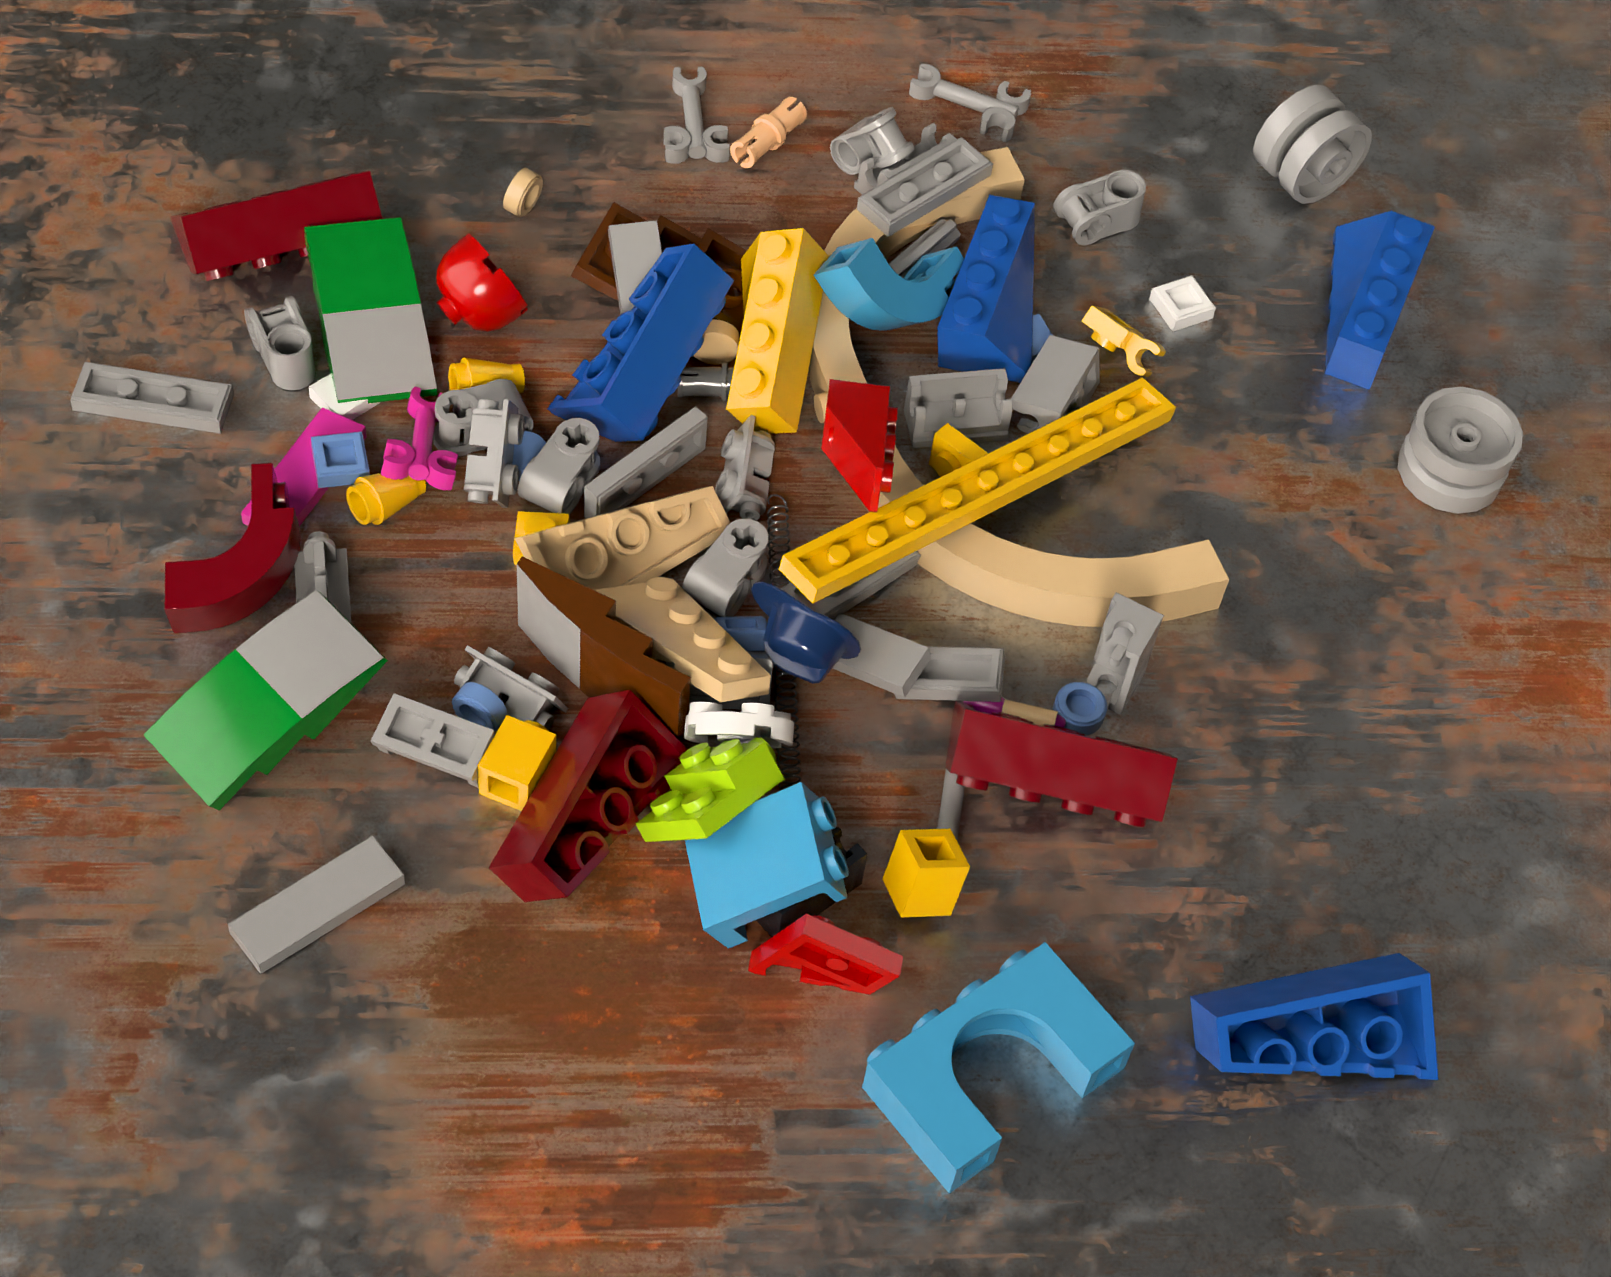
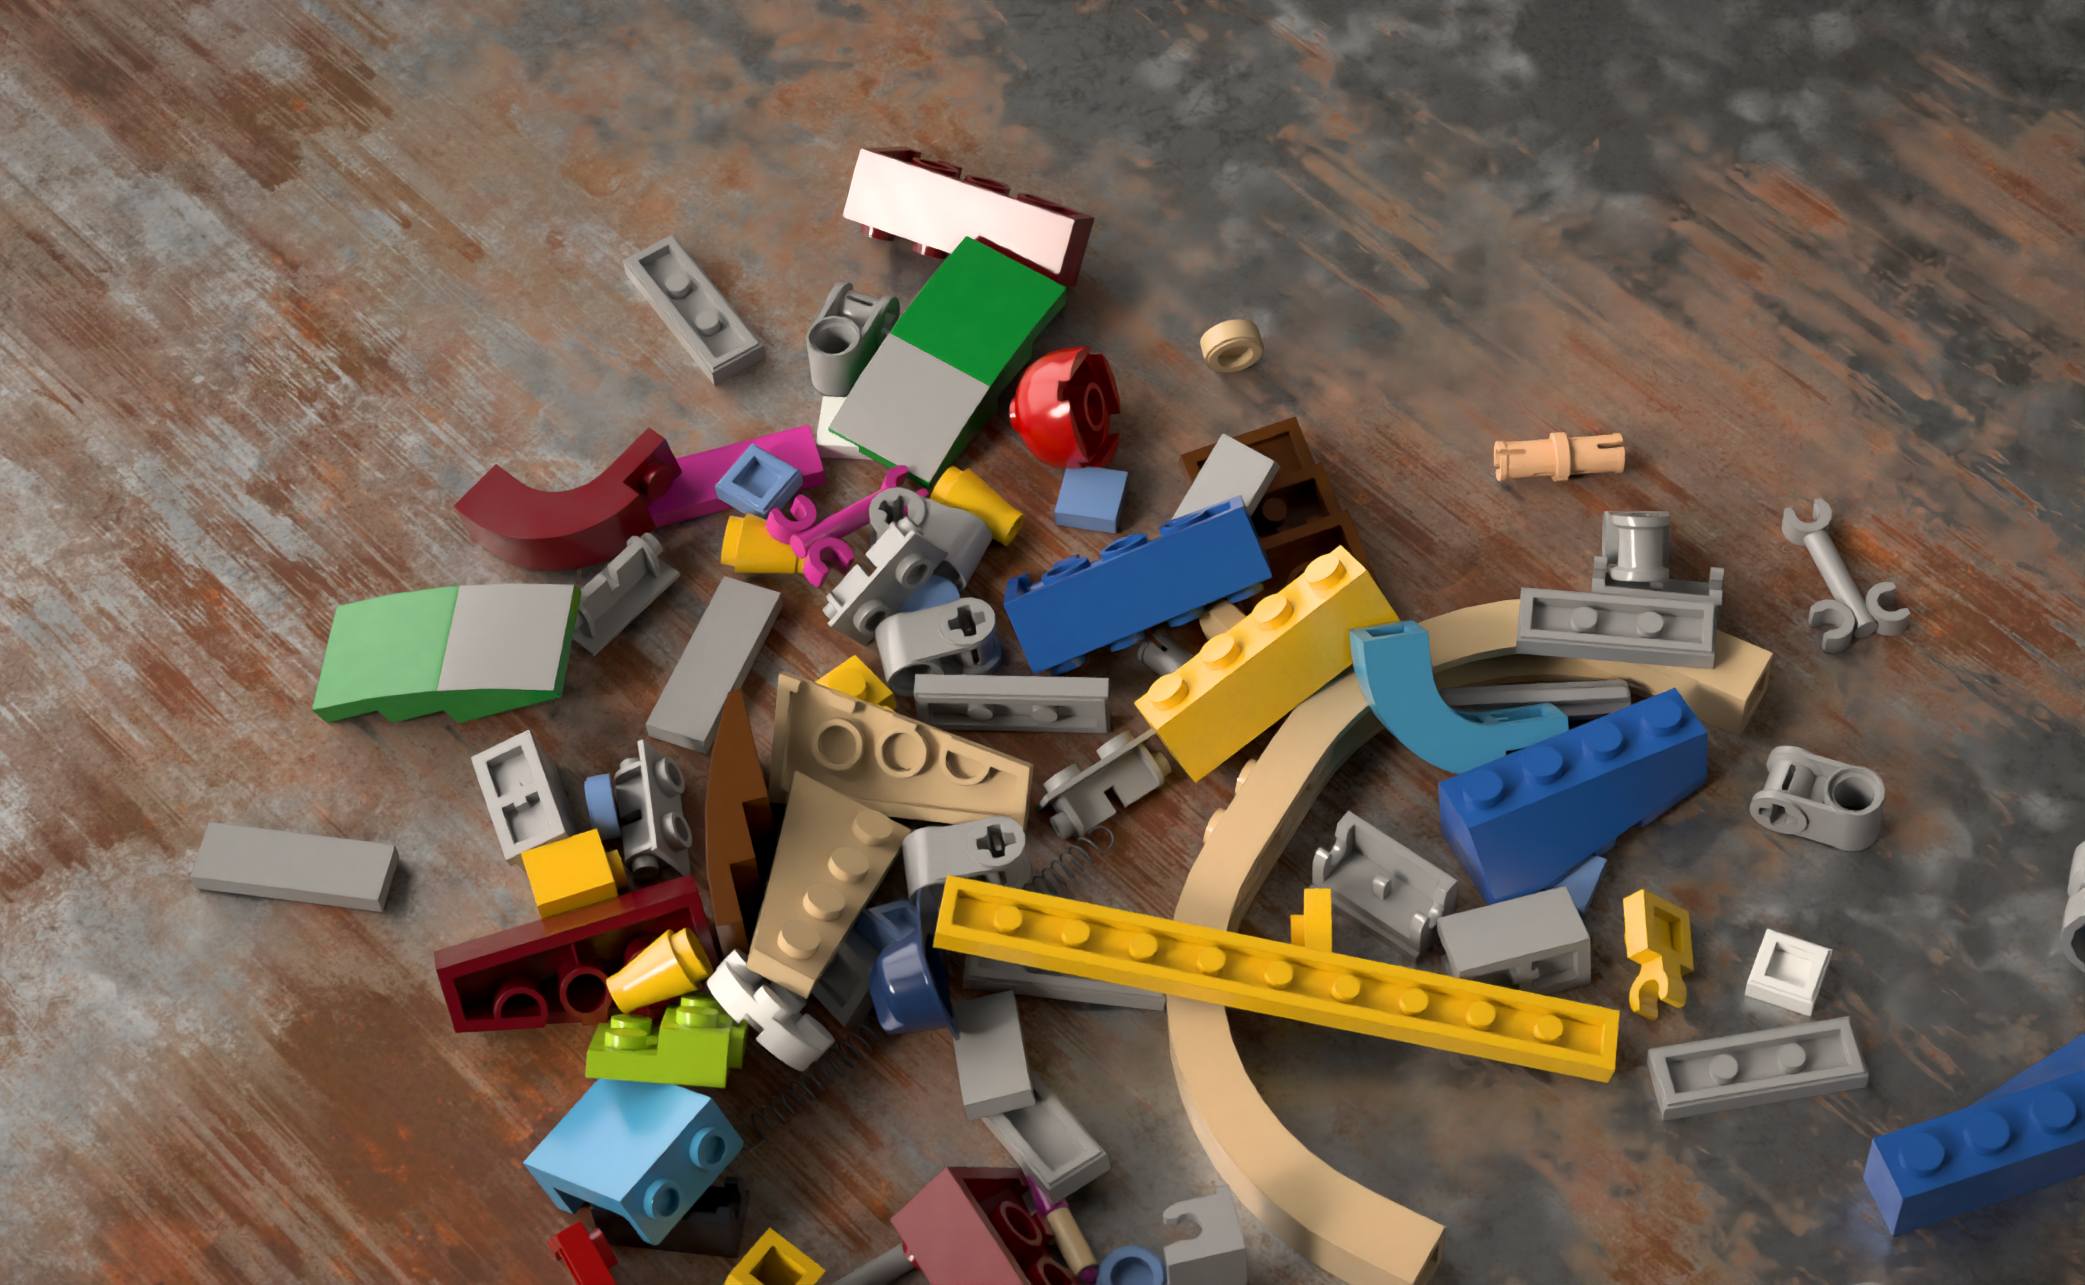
camera: 60 degrees right, 0 degrees up
light grey bar [663,67,730,164] -> none
red slope [821,379,898,512] -> none
none -> yellow cone [606,927,713,1014]
none -> light grey tile [646,576,783,754]
none -> medium blue tile [1054,466,1129,534]
none -> light grey tile [1647,1016,1869,1121]

